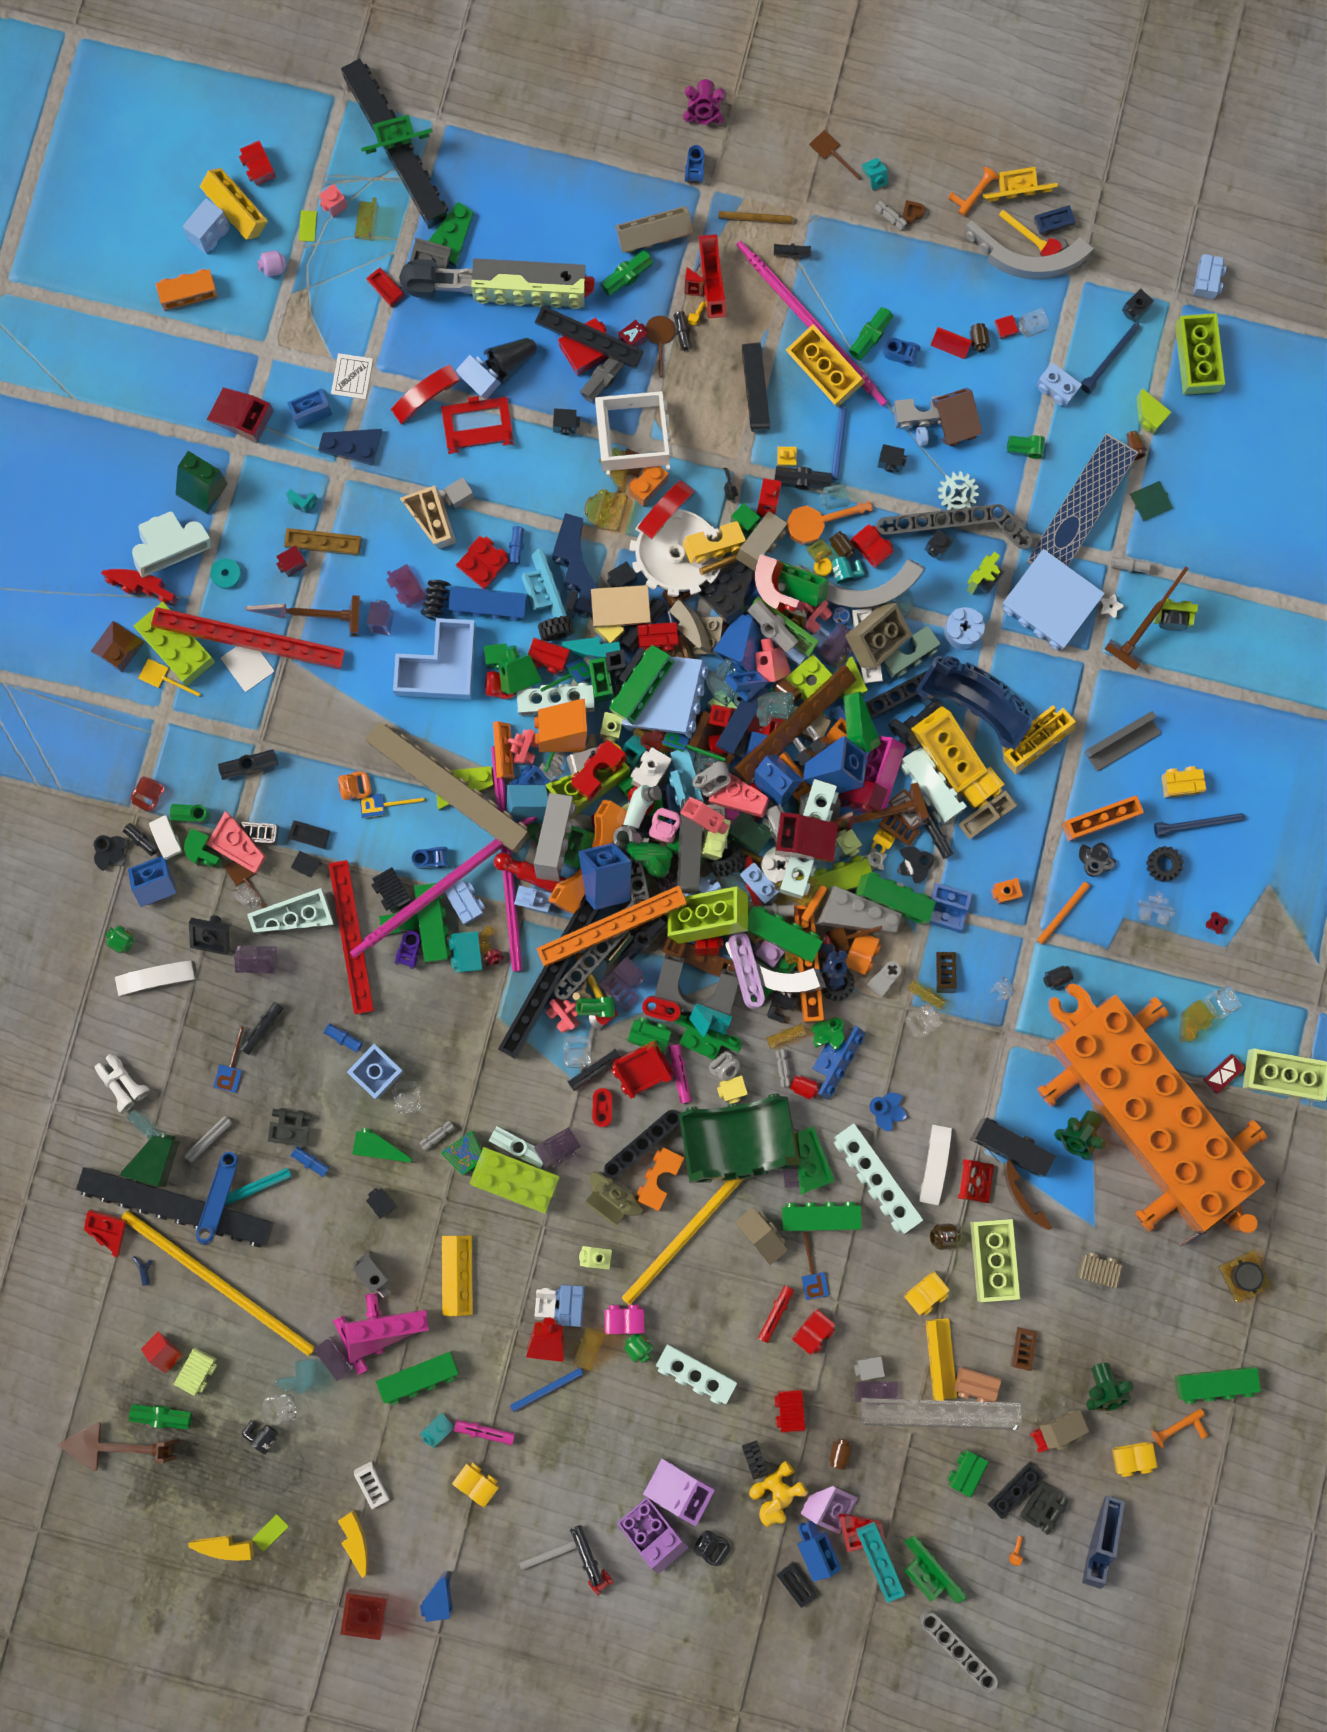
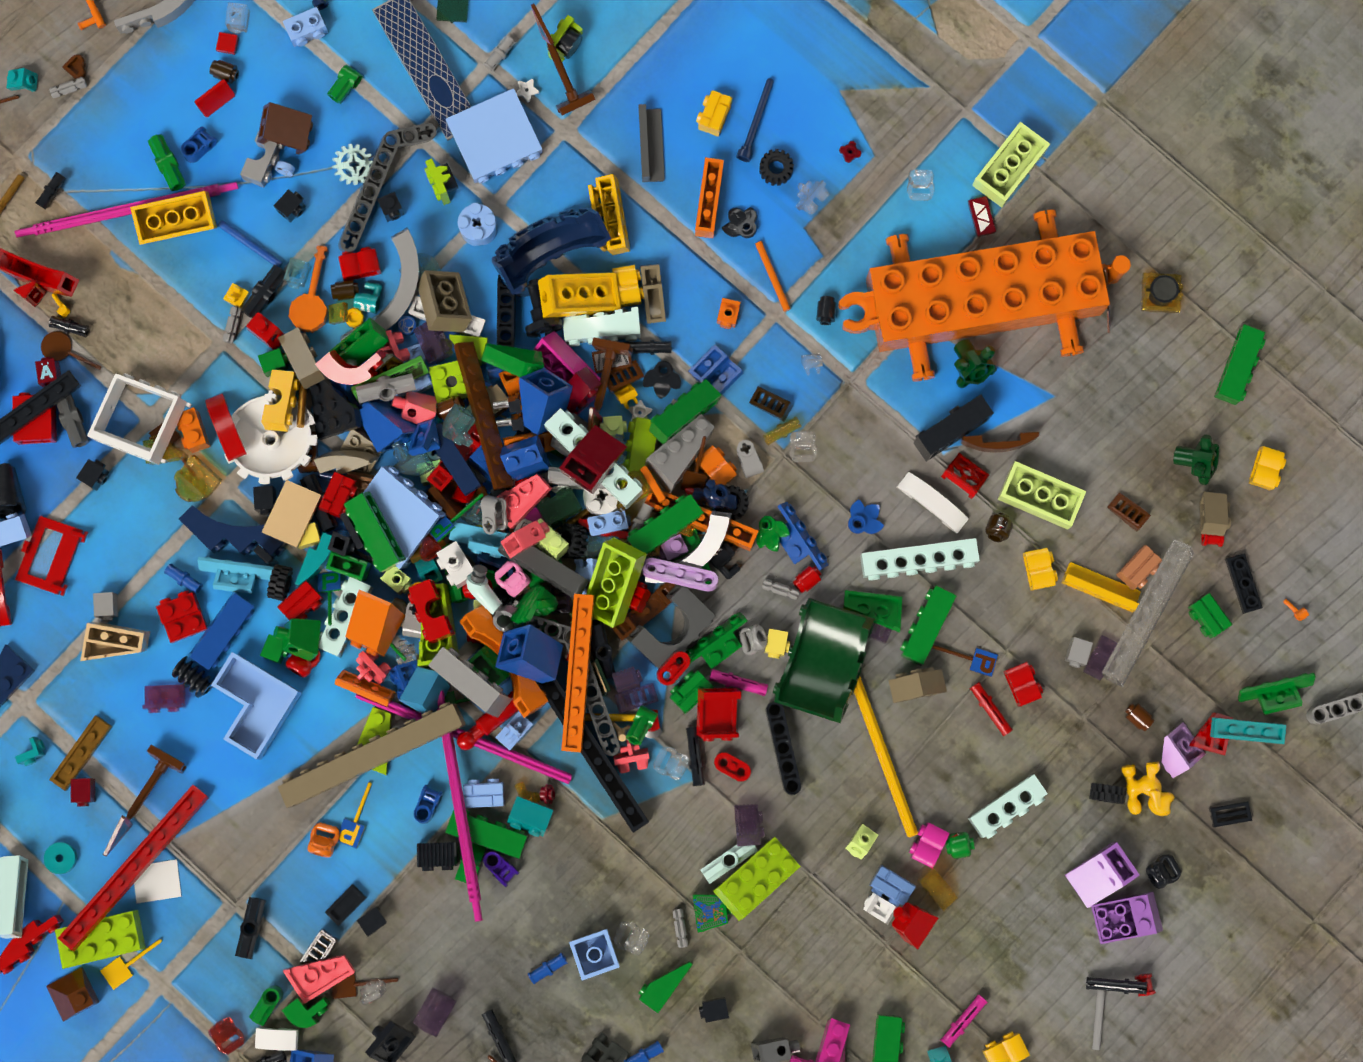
camera: 60 degrees left, 0 degrees up
light aqua wedge [247,888,334,935] -> none
red plate [328,860,374,1015] -> none
clear purple piece [367,600,394,636] -> none
yellow panel [442,1235,473,1316] -> none
blue bar [510,1368,584,1412] -> none
olive piece [584,1171,643,1227] -> none
orange arch [636,1148,684,1211] -> none
teal slope [689,1003,732,1037] -> none
black plate [723,467,739,502] -> none
black beam [742,342,770,432] -> none
clear yellow pin [766,1023,806,1049] -> none
red brick [774,1389,805,1433] -> none
blue brick [797,1521,842,1582] -> none
sand green arch [881,625,940,679] -> none
pearl dark grey plate [1019,1482,1069,1535] -> none
dark tan brick [1076,1252,1123,1289] -> none
dark blue slope [1082,1495,1125,1589] -> none
orange piece [1151,1408,1209,1448] -> none
clear yellow slope [1179,999,1215,1043] -> none
none -> light grey axle [223,306,242,344]

